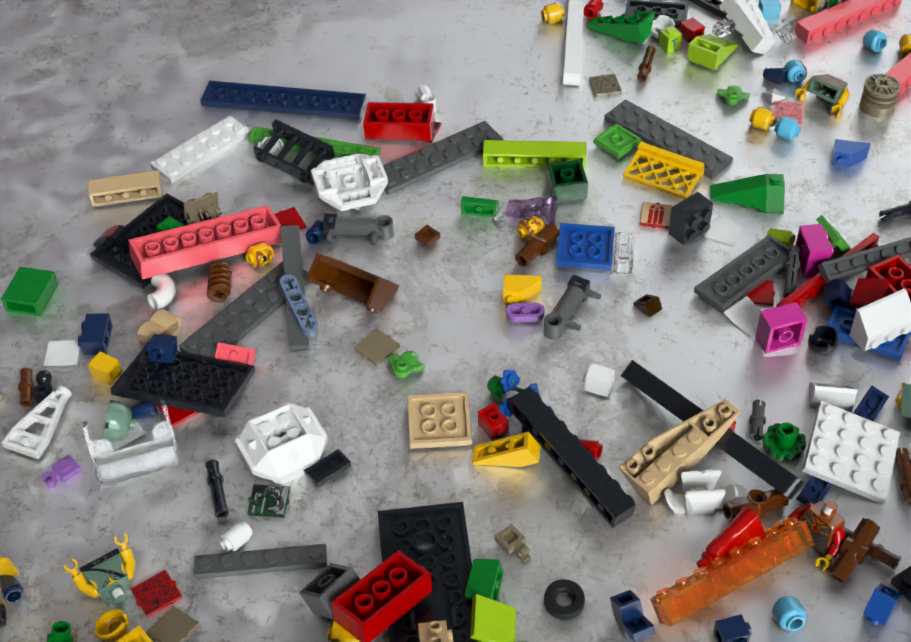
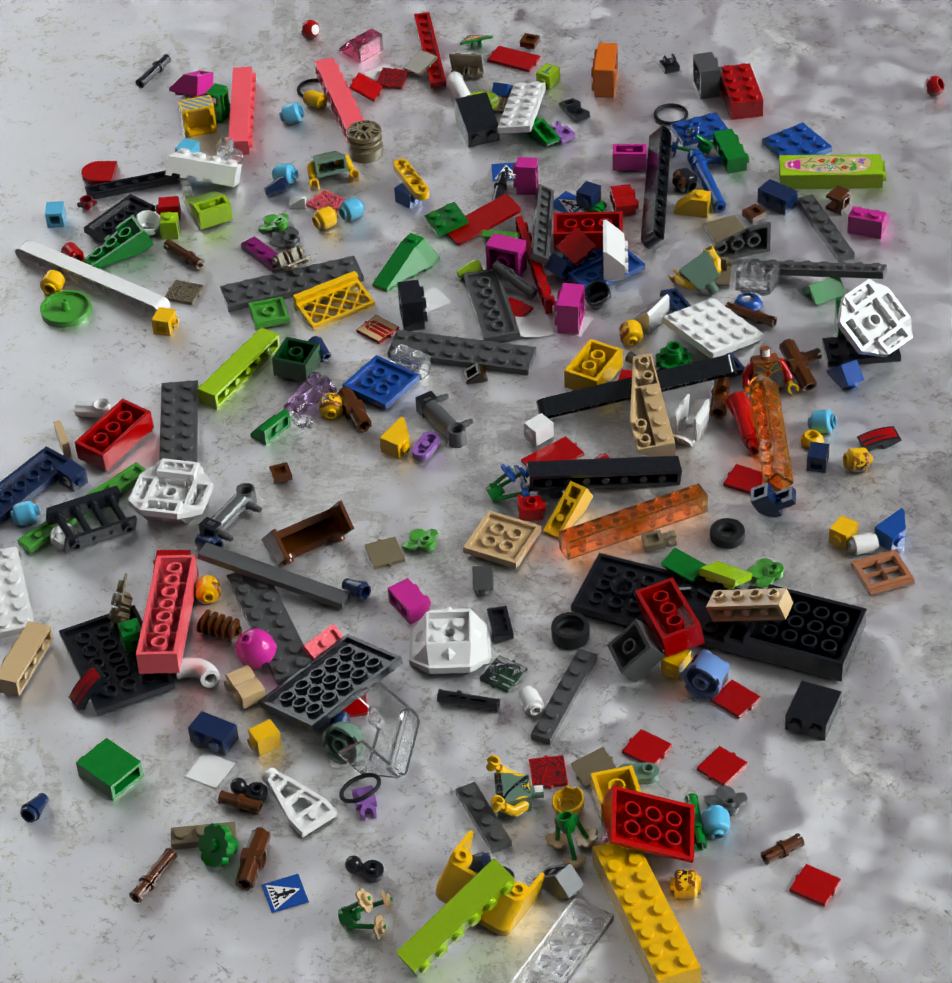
camera: 60 degrees left, 5 degrees down
dark blue brick [146,334,178,363] -> none
sand blue beam [280,274,318,337] -> none
none -> medium azure head [11,500,41,527]
none -> bright green piece [40,290,92,328]
none -> tan tile [53,420,71,458]
none -> dark blue brick [57,459,88,492]
none -> yellow brick [151,307,179,336]
none -> dark pink cylinder [235,628,277,670]
none -> magenta plate [241,236,278,272]
none -> dark grey plate [269,226,300,248]
none -> dark tan hinge [272,246,317,272]
none -> dark blue cone [308,336,331,361]
none -> black tyre [339,773,381,803]
none -> dark blue cone [342,578,371,600]
none -> dark grey plate [387,330,536,376]
none -> dark pink brick [388,578,431,625]
none -> yellow beam [393,158,430,201]
none -> green plate [424,201,469,238]
none -> red piece [447,194,521,246]
none -> dark grey plate [456,782,512,854]
none -> dark grey slope [472,566,494,594]
none -> red piece [521,436,584,467]
none -> black tyre [551,612,590,650]
none -> clear orange brick [559,483,708,560]
none -> yellow brick [564,339,623,391]
none -> yellow head [619,319,643,347]
none -> red piece [723,464,767,494]
none -> yellow plate [800,430,824,450]

